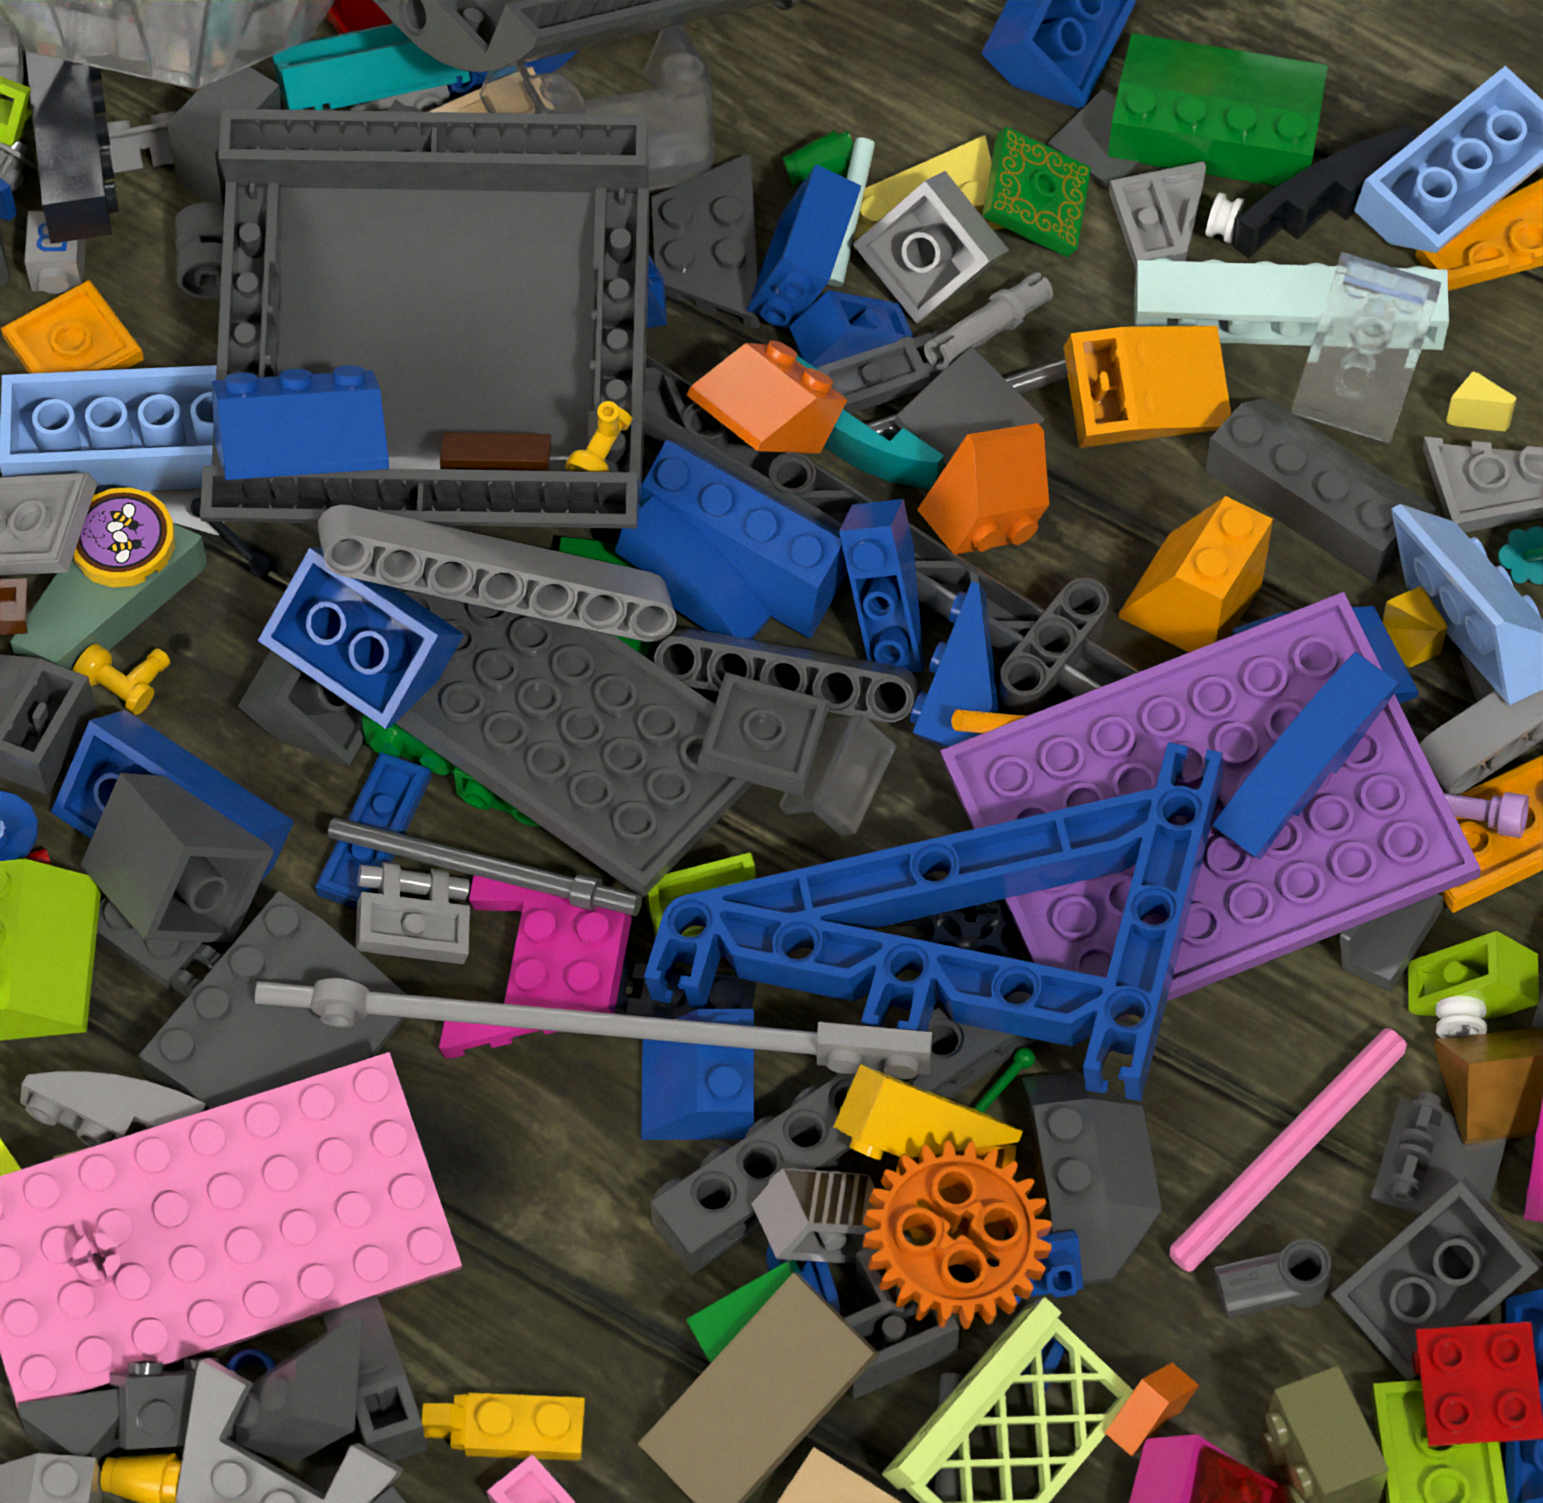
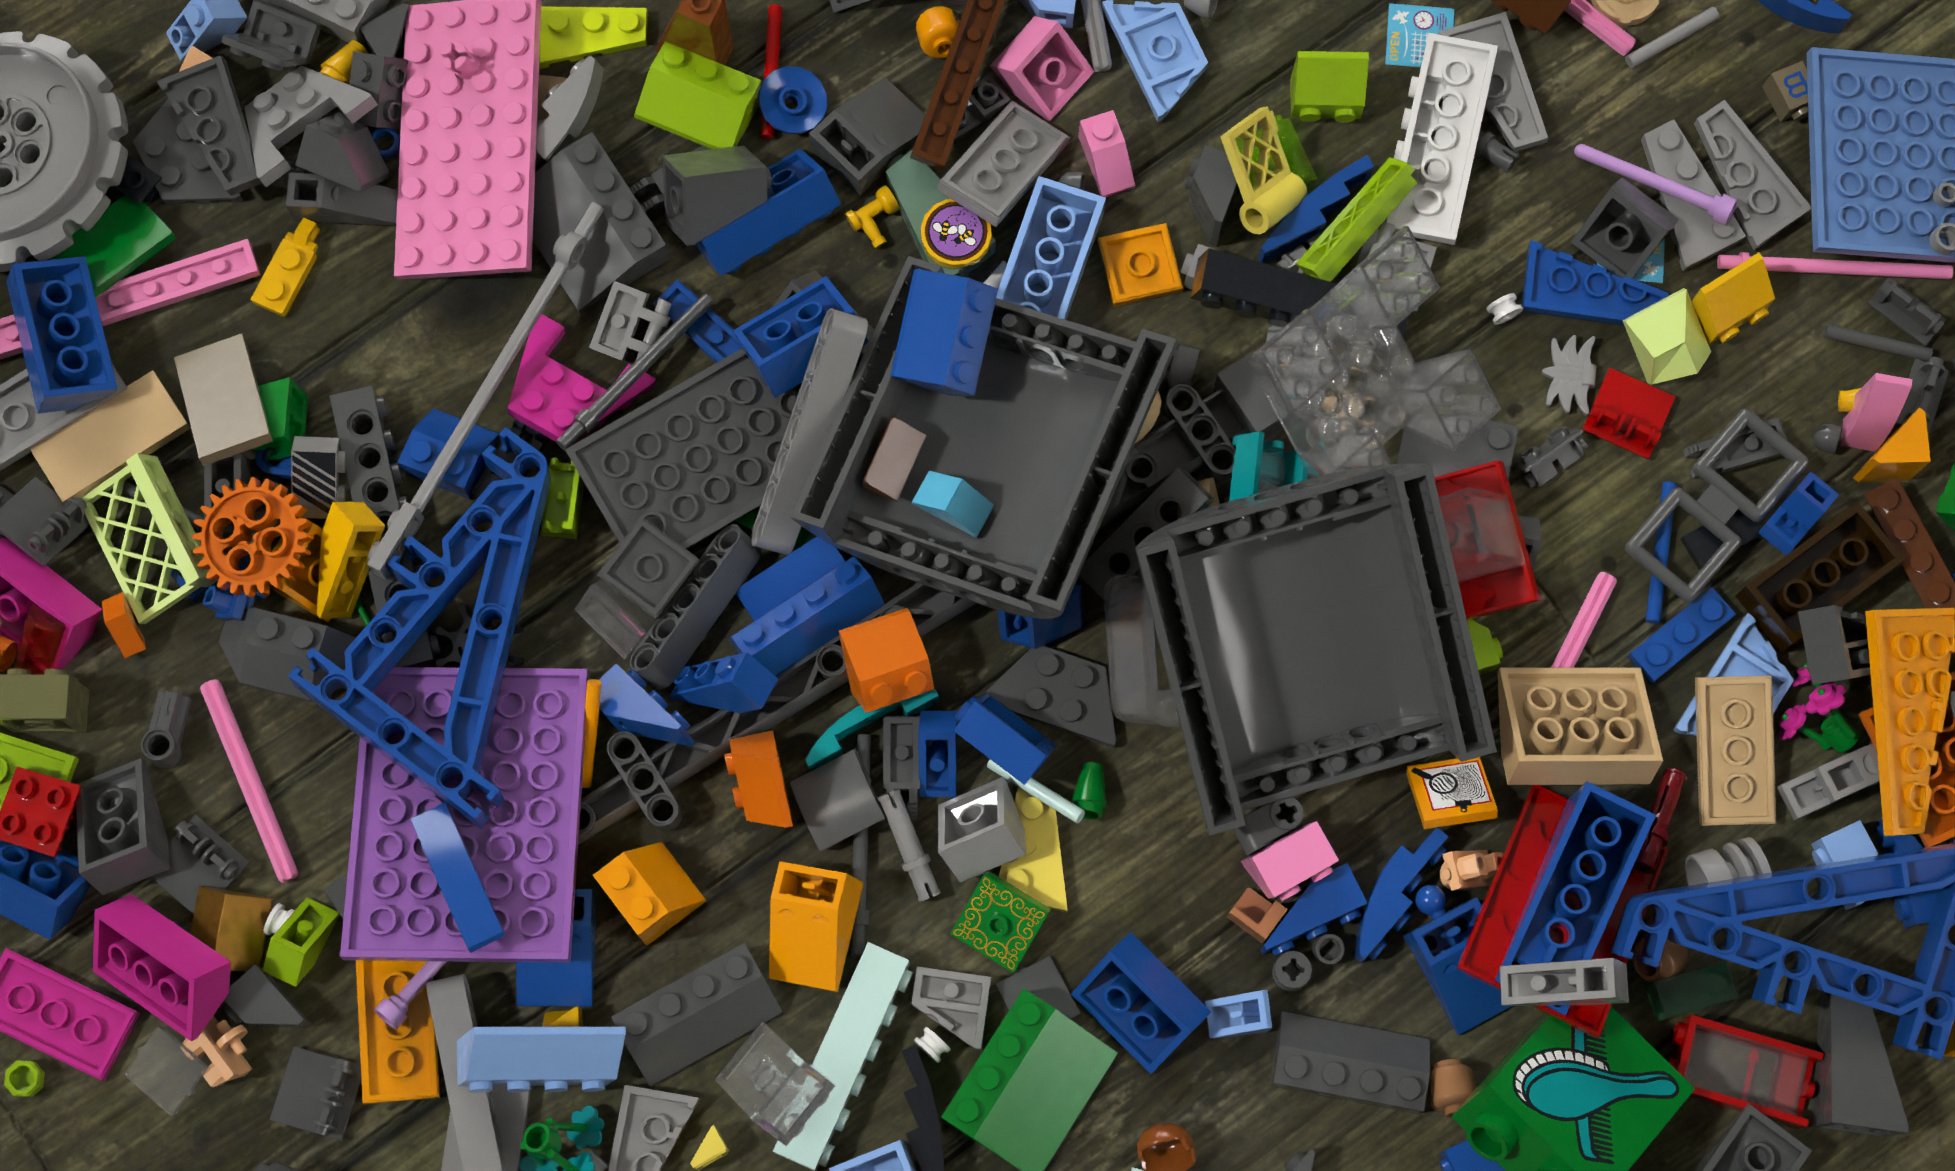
camera: 110 degrees right, 15 degrees up
yellow piece [565,401,633,472] -> none
none -> medium azure slope [912,471,994,538]

